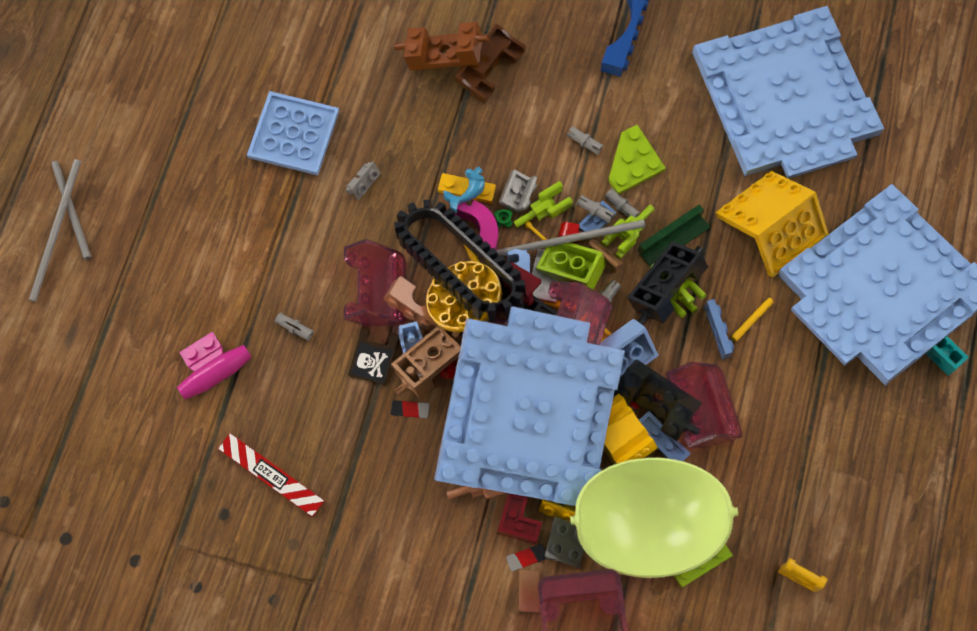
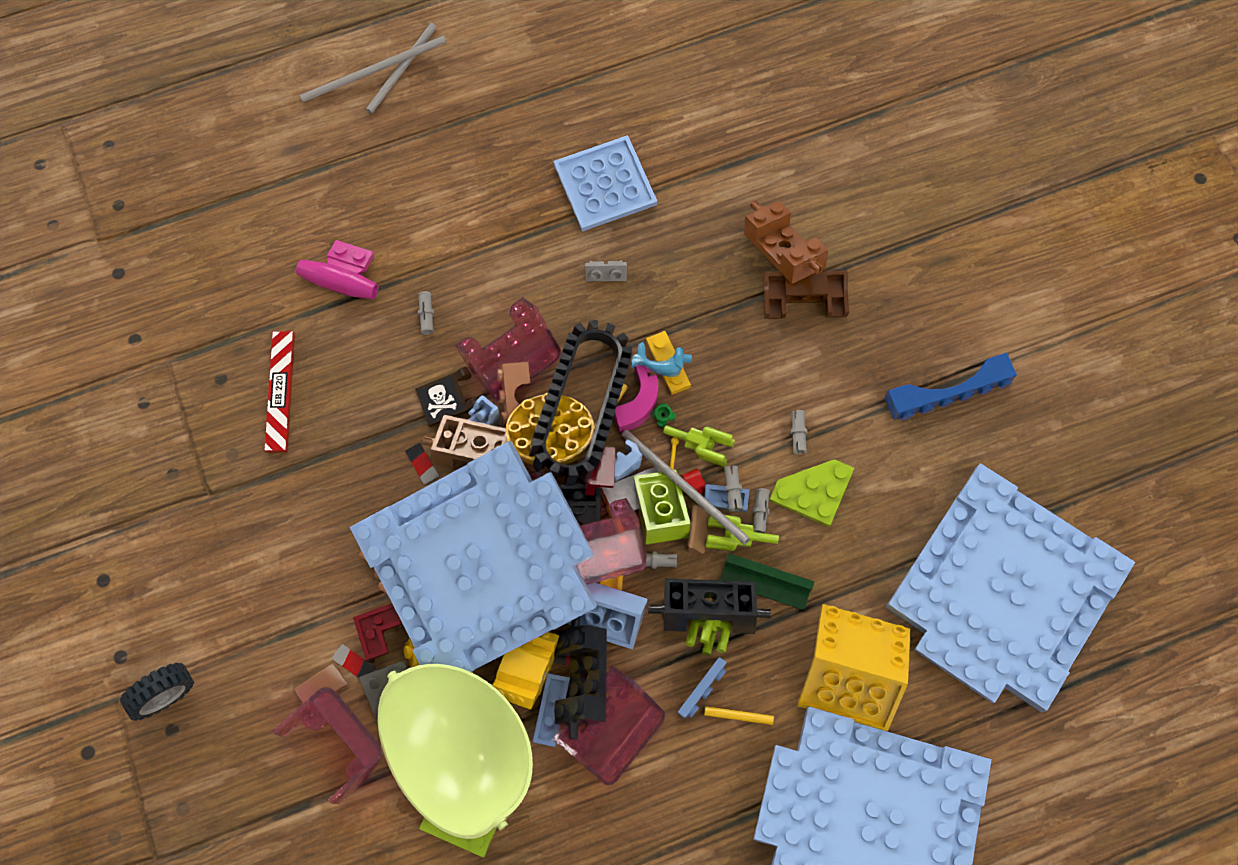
camera: 55 degrees right, 0 degrees up
light grey bracket [499,169,537,213] -> none

